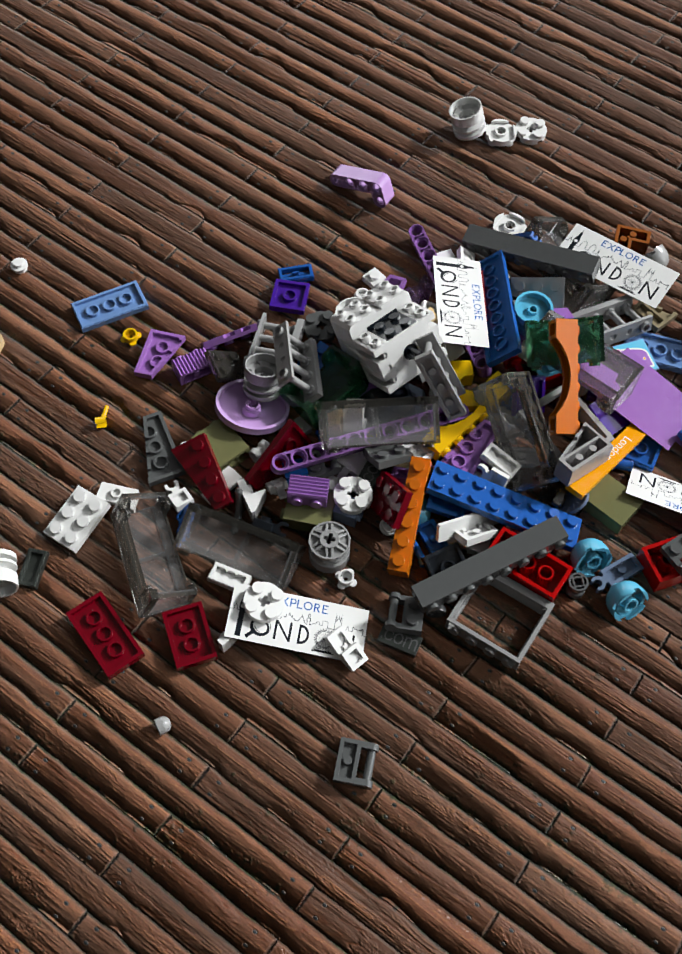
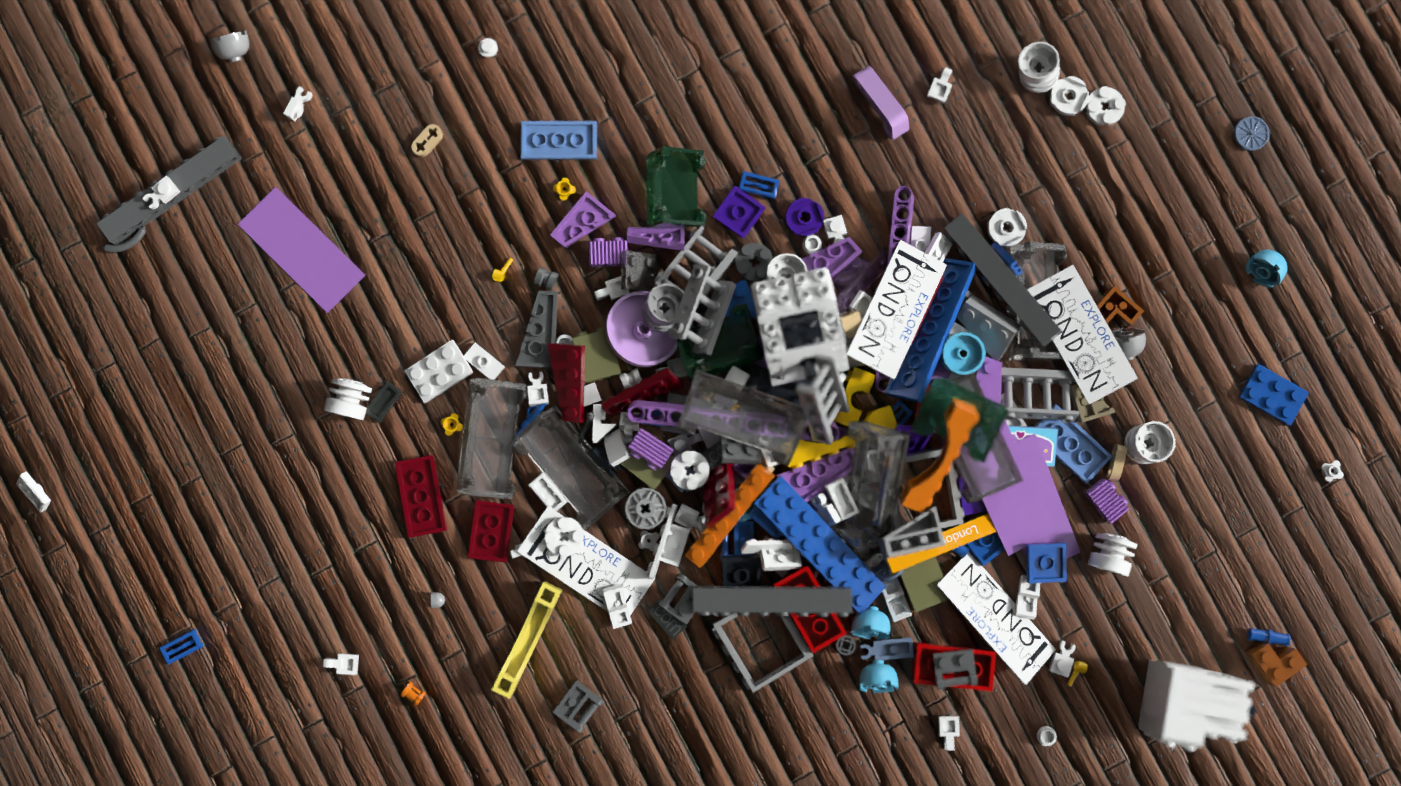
camera: 25 degrees right, 25 degrees up
none -> white plate [323,653,359,675]
none -> orange bush [400,681,426,707]
none -> yellow plate [441,414,463,436]
none -> light yellow arch [492,581,562,698]
none -> dark grey wheel [534,267,559,291]
none -> white plate [594,275,629,301]
none -> white slope [604,429,630,467]
none -> clear green windscreen [646,146,706,228]
none -> white bracket [647,504,690,579]
none -> white plate [674,504,708,532]
none -> dark purple plate [786,198,824,237]
none -> white slope [882,577,912,622]
none -> white plate [927,67,952,103]
none -> sand blue wheel [1234,116,1269,151]

